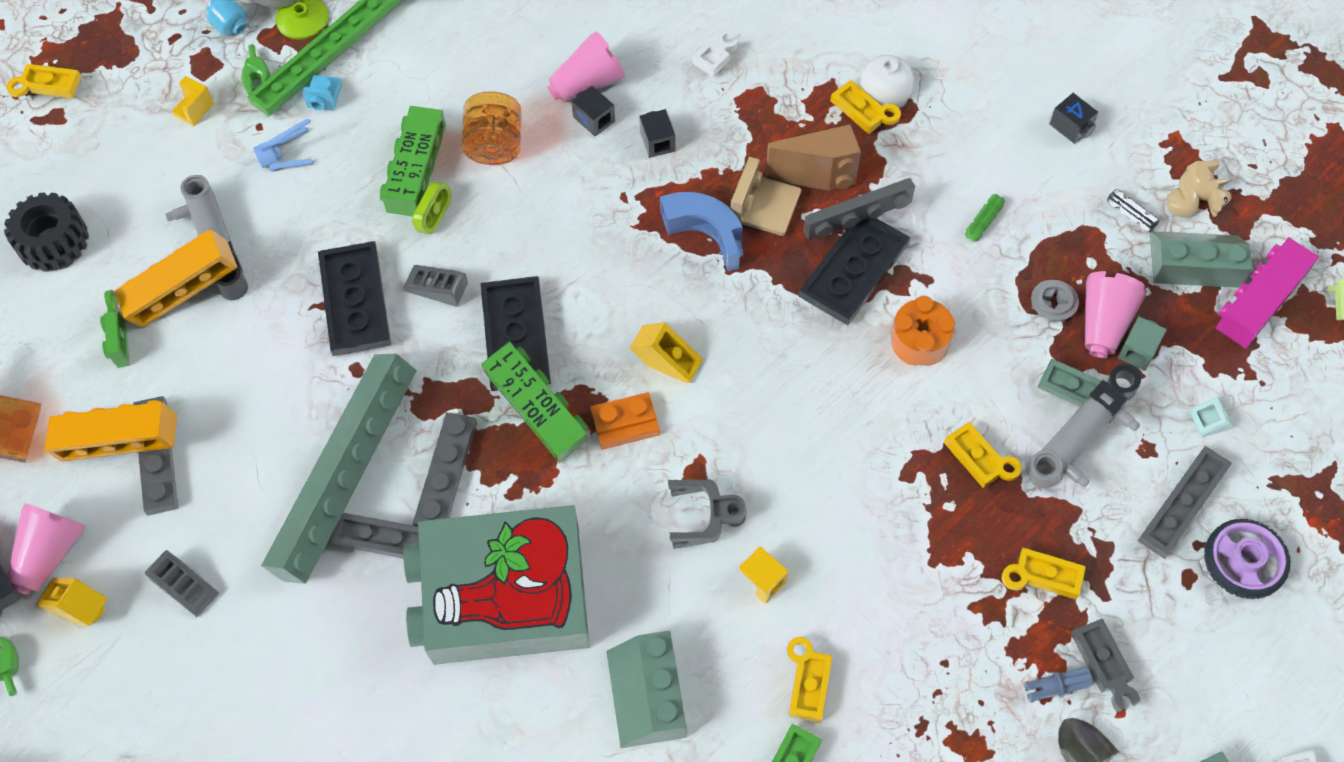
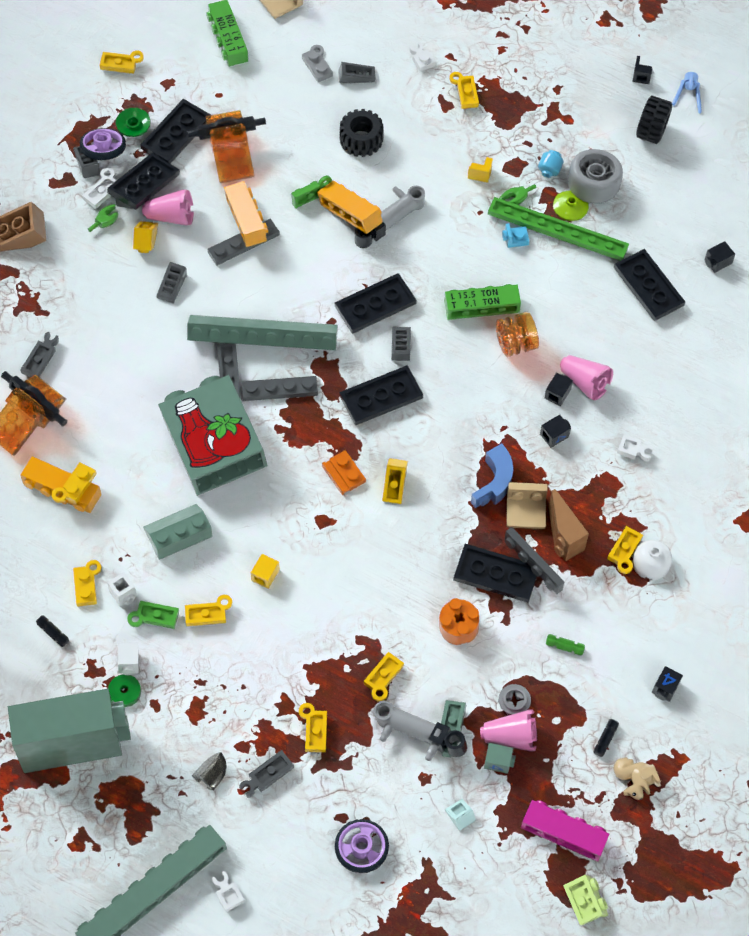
camera: 70 degrees right, 0 degrees up
light blue plant [253,119,314,172] -> none
lime plate [412,182,452,234] -> none
bright green brick [481,342,588,463] -> none
dark grey piece [668,479,747,549] -> none
sand blue axle [1024,667,1093,703] -> none
dark grey plate [1138,446,1232,559] -> none
sand green slope [1150,231,1252,288] -> none

